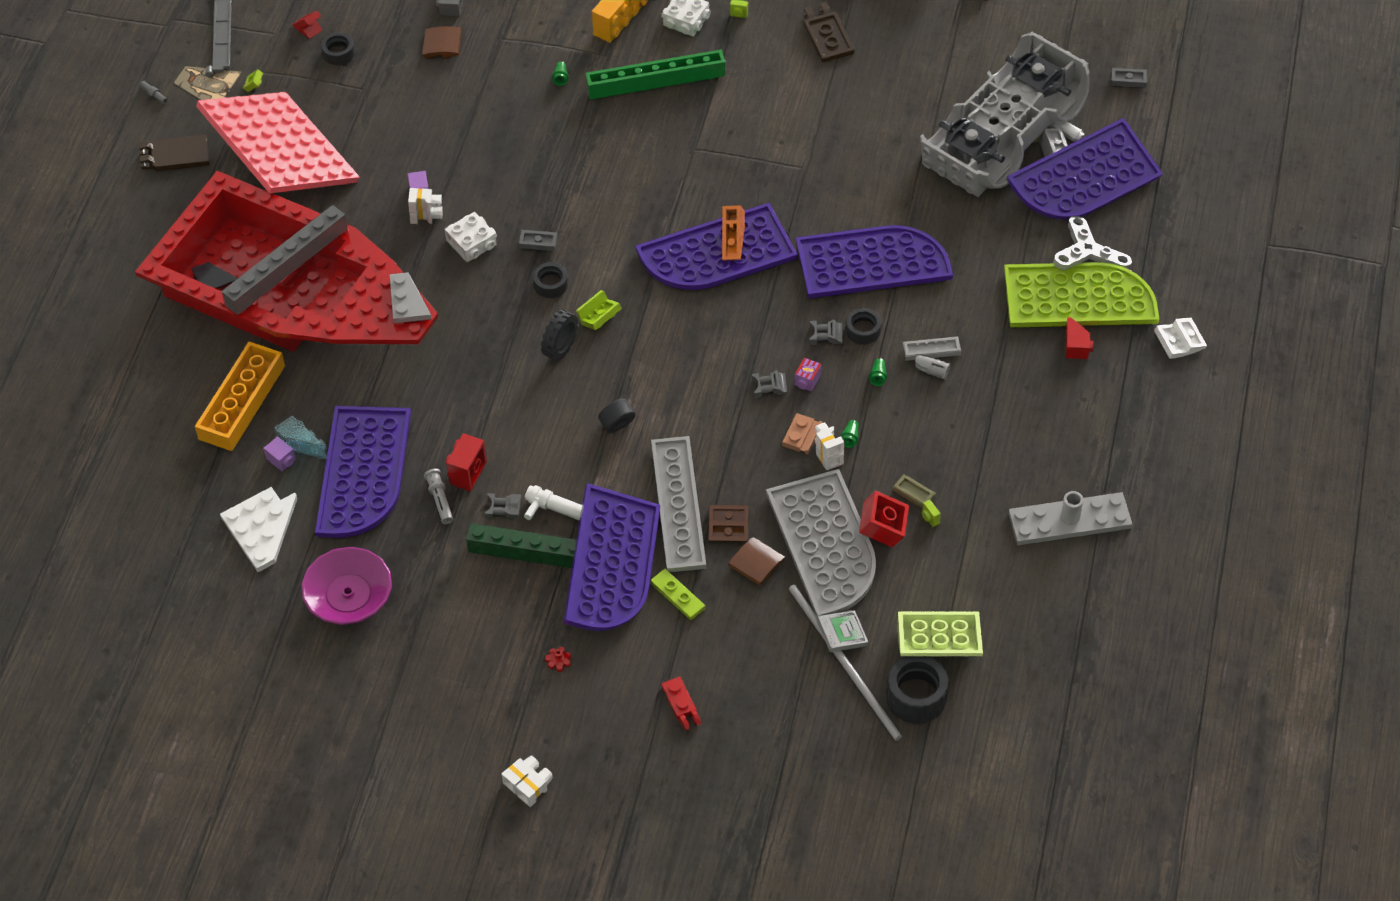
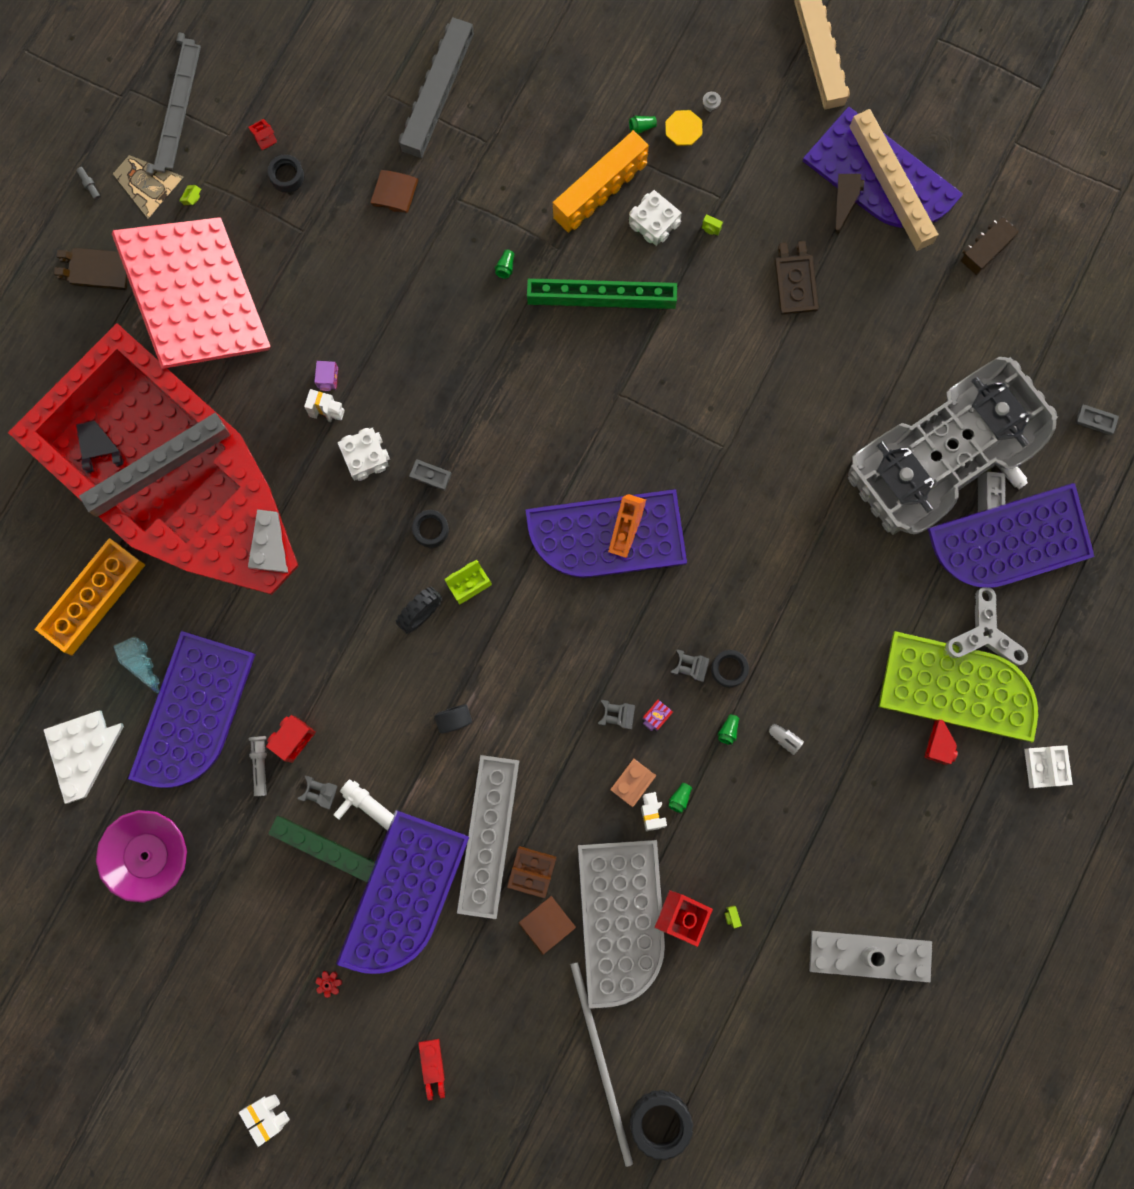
camera: 15 degrees right, 25 degrees up
medium lavender brick [264,436,296,471] -> none
lime plate [650,569,705,620] -> none
dark purple plate [796,225,953,299] -> none
tile [817,610,868,652] -> none
olive tile [893,474,936,509] -> none
yellowish green slope [897,612,983,656] -> none
light grey plate [903,337,961,361] -> none

